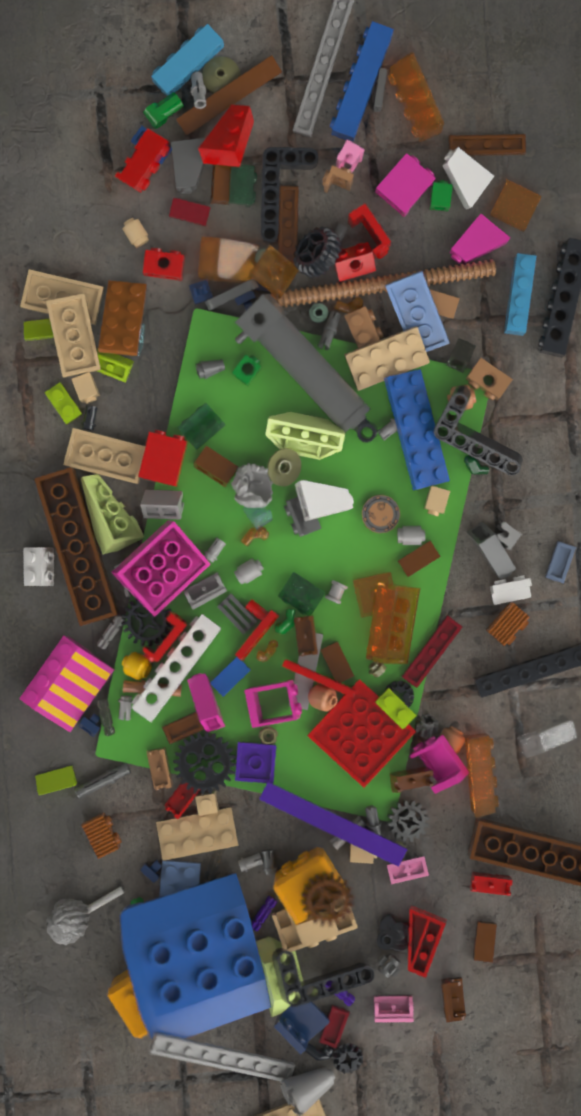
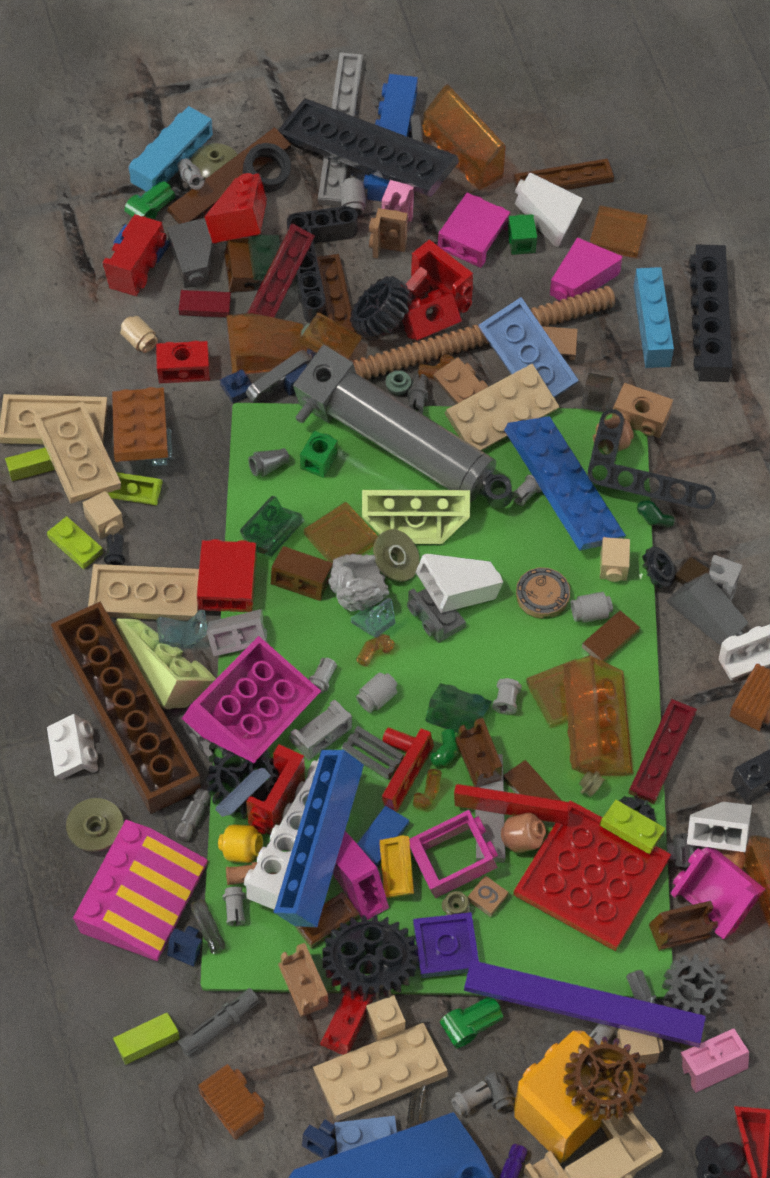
camera: 15 degrees left, 30 degrees down
none -> olive dish [66,798,124,852]
none -> clear light blue bracket [156,610,207,649]
none -> sand blue tile [215,768,271,817]
none -> black tyre [242,143,291,193]
none -> dark red tile [247,224,315,326]
none -> blue brick [273,750,364,927]
none -> black plate [278,98,459,197]
none -> clear orange tile [304,502,378,563]
none -> light grey brick [340,178,366,216]
none -> yellow tile [379,835,414,898]
none -> red tile [406,267,438,299]
none -> green piece [439,997,504,1048]
none -> medium nougat tile [468,876,509,917]
none -> black gear [642,546,675,589]
none -> dark brown tile [675,557,710,585]
none -> white slope [687,802,752,852]

